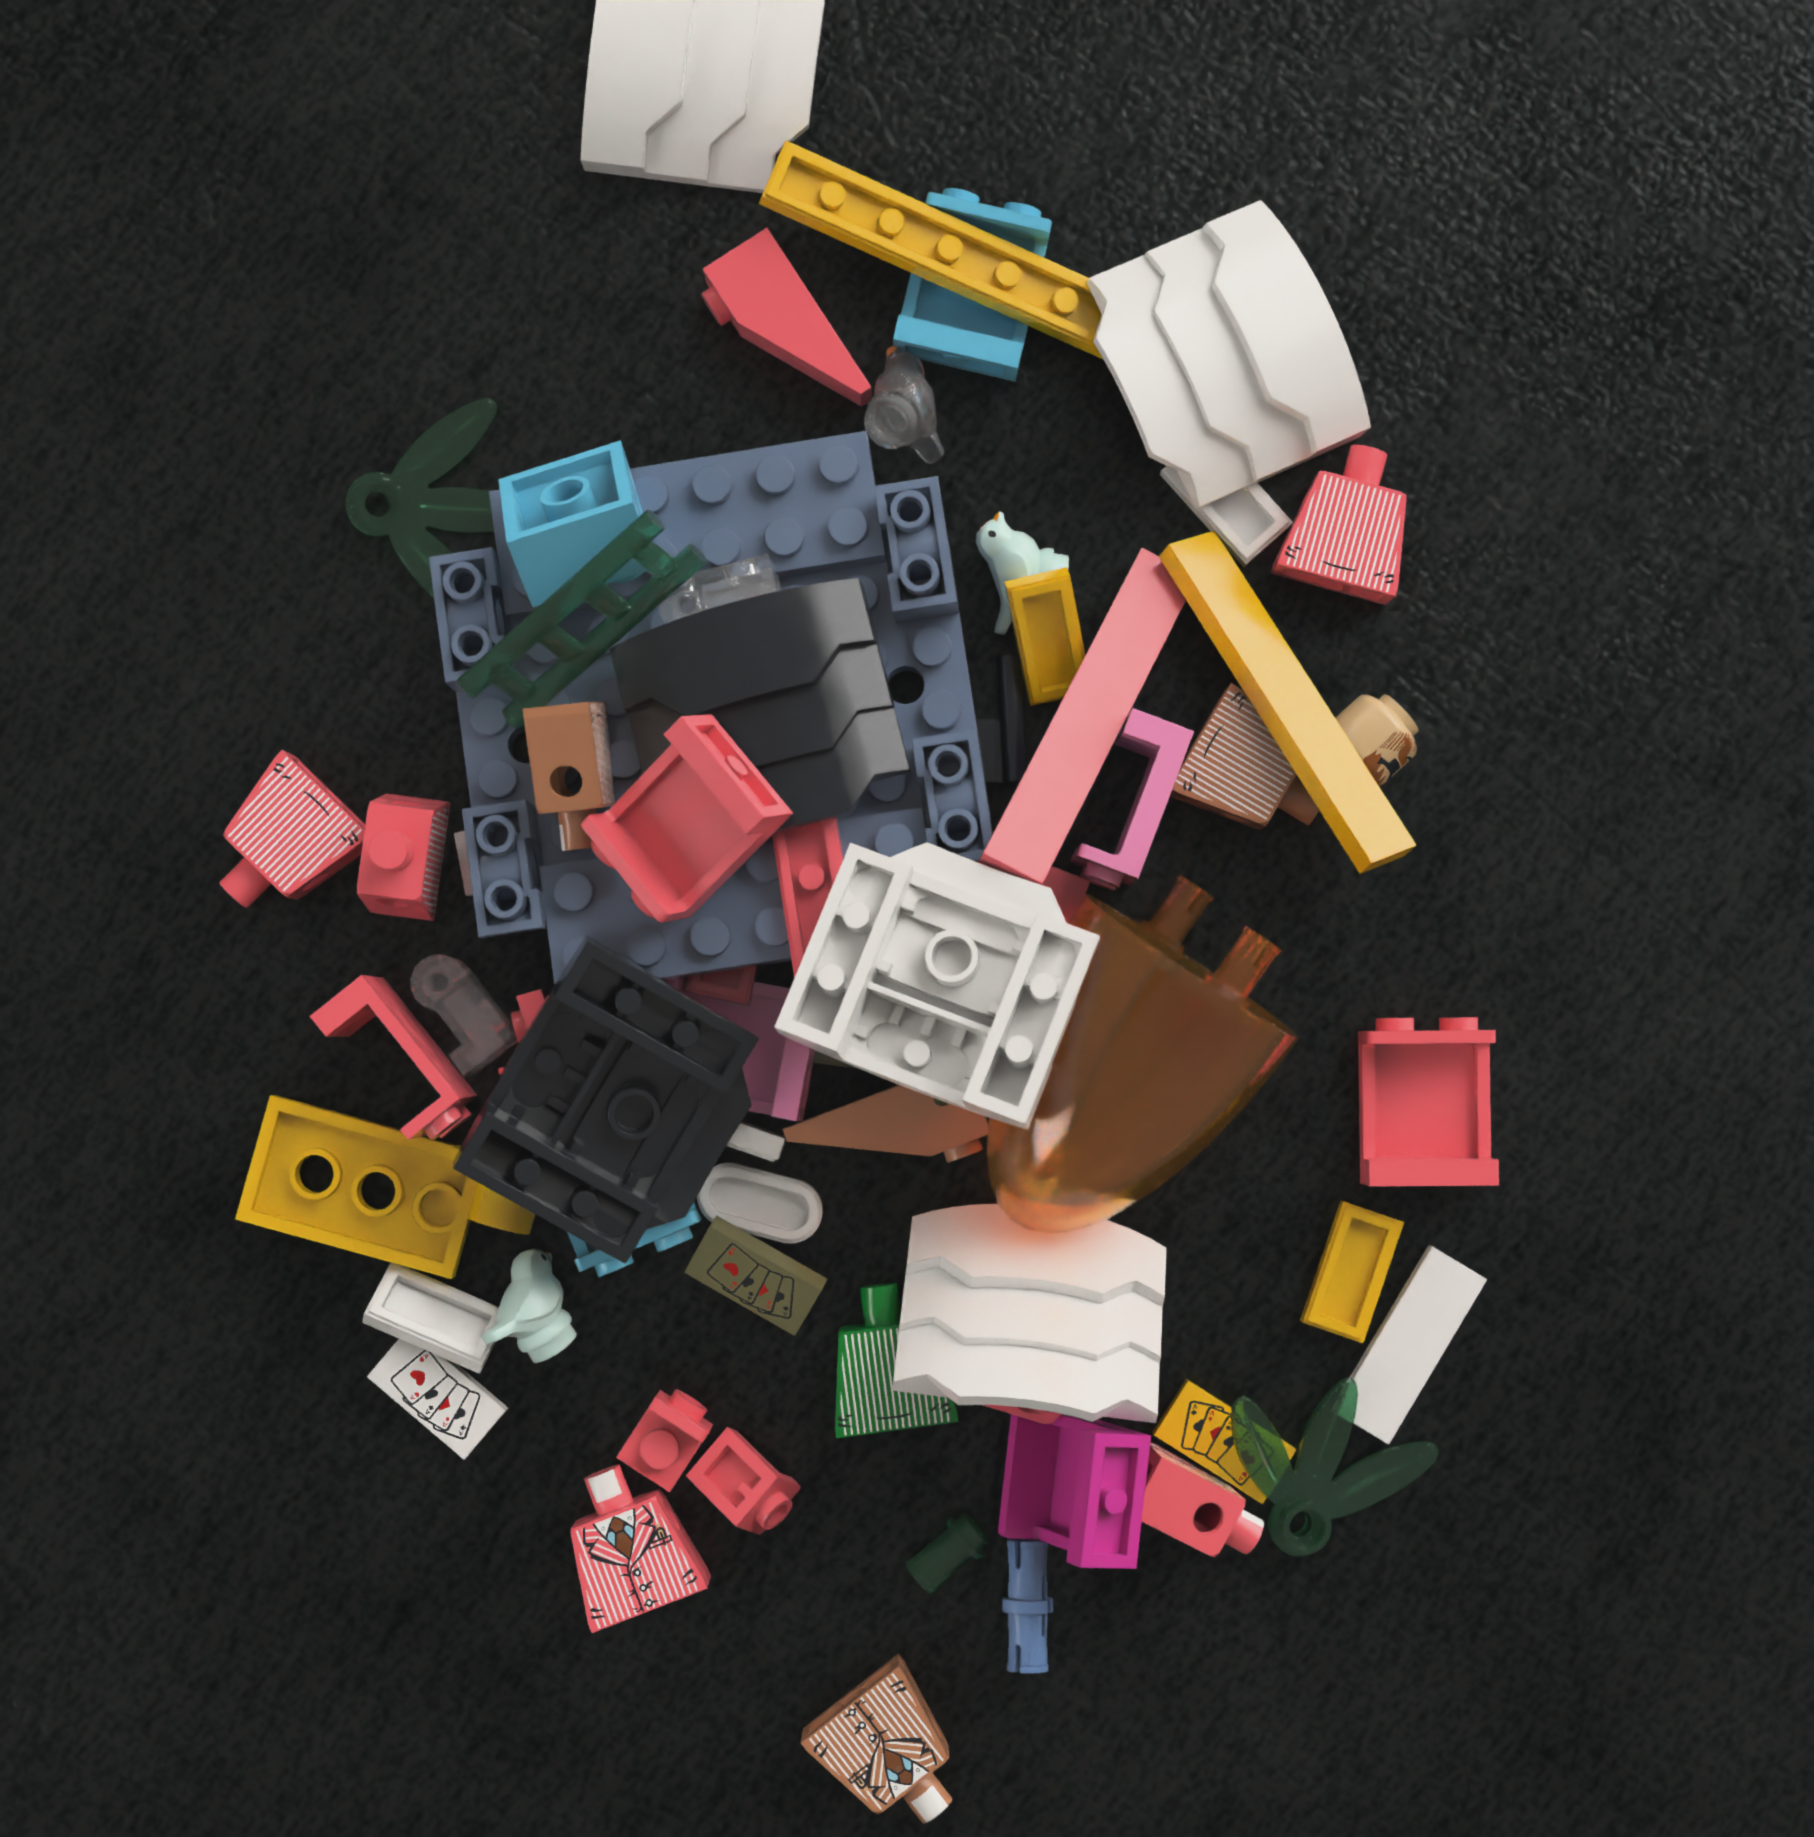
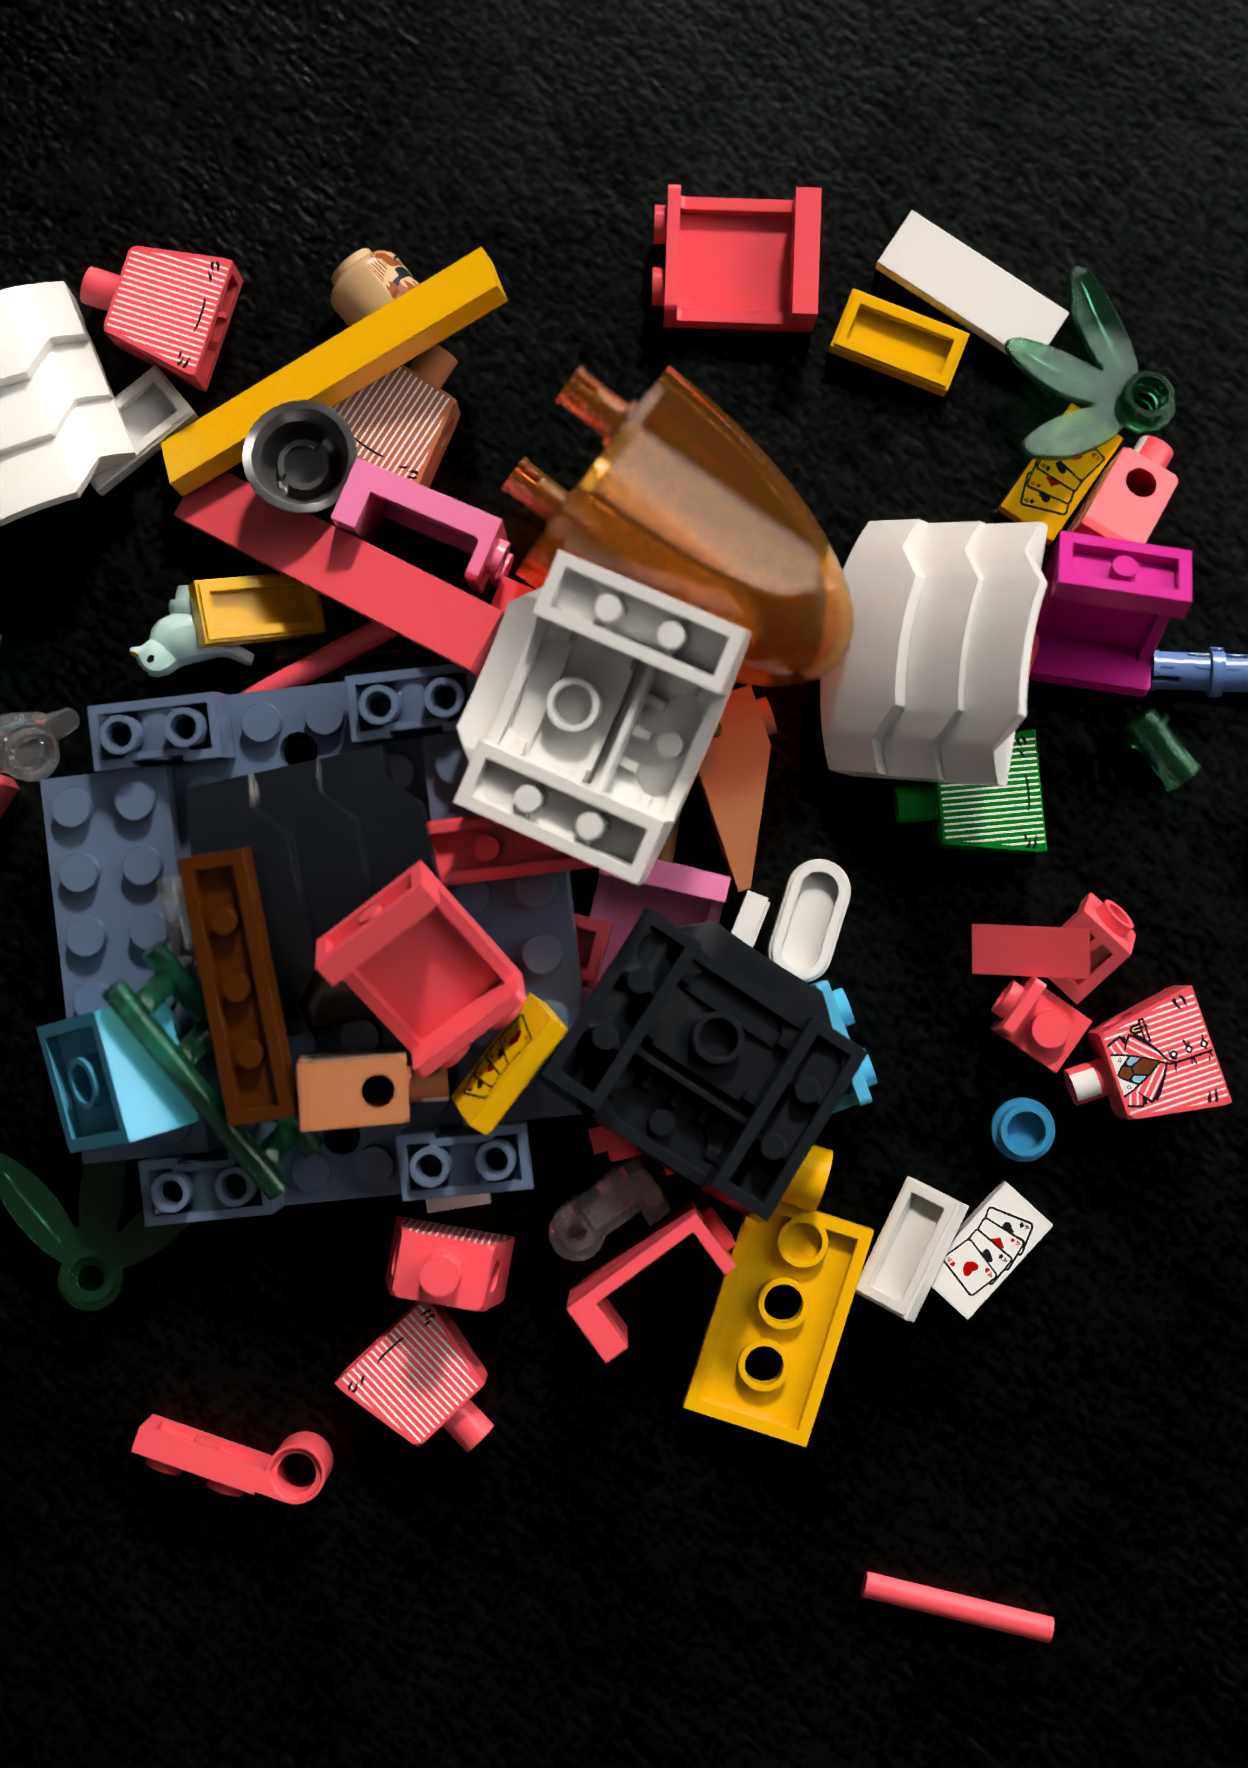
camera: 90 degrees left, 0 degrees up
light aqua animal [481,1249,577,1363] -> none
olive tile [684,1215,827,1336] -> none
none -> coral plate [131,1414,333,1504]
none -> reddish brown plate [177,846,299,1127]
none -> coral bar [237,621,398,694]
none -> flat silver helmet [242,400,357,514]
none -> yellow tile [451,993,568,1136]
none -> coral bar [861,1571,1055,1643]
none -> coral sticker [972,924,1090,980]
none -> dark azure plate [990,1097,1055,1162]

